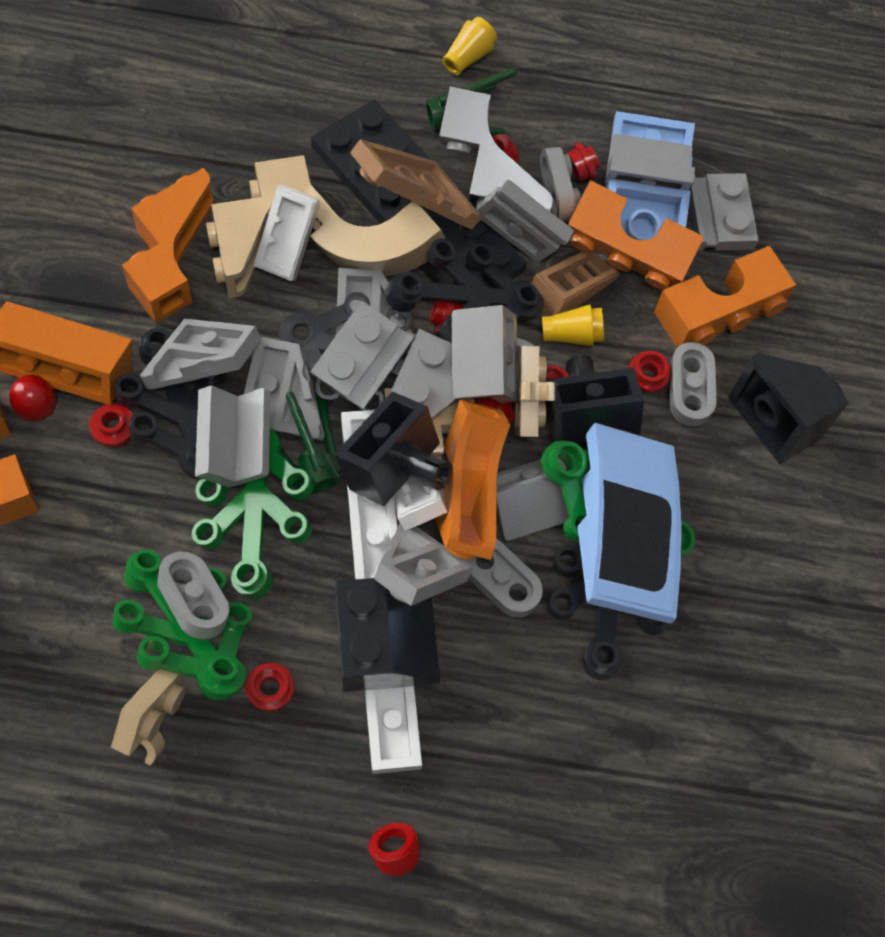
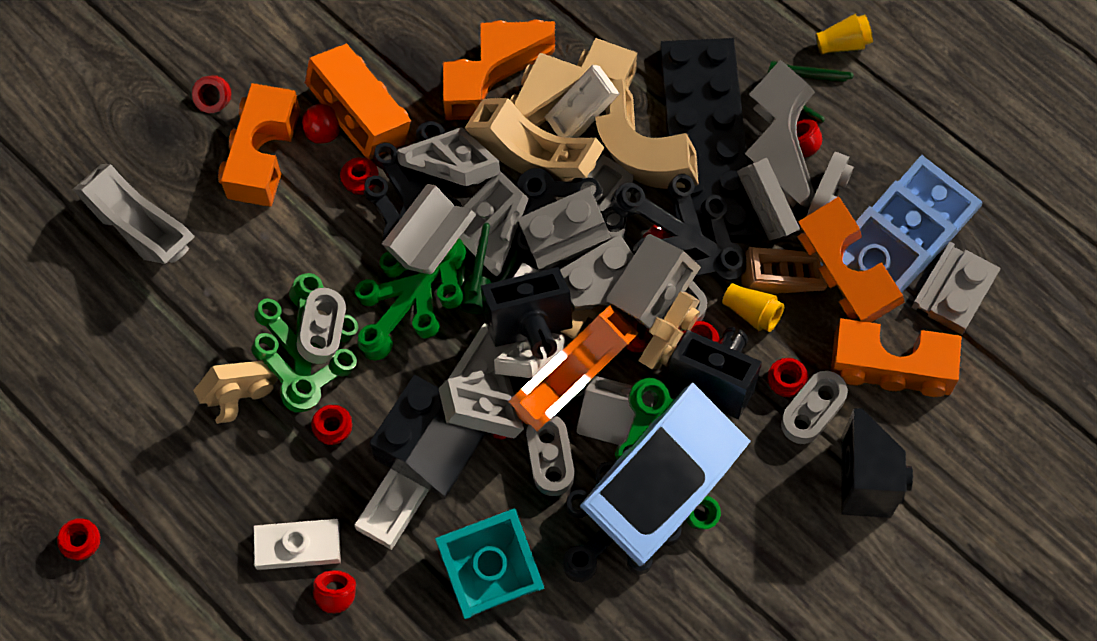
camera: 45 degrees right, 0 degrees up
medium nougat wing [350,139,482,230] -> none
red plate [566,142,600,182] -> none
light grey panel [605,134,695,190] -> none
none -> white plate [254,519,341,570]
none -> teal slope [435,508,545,619]
none -> tan arch [465,98,604,182]

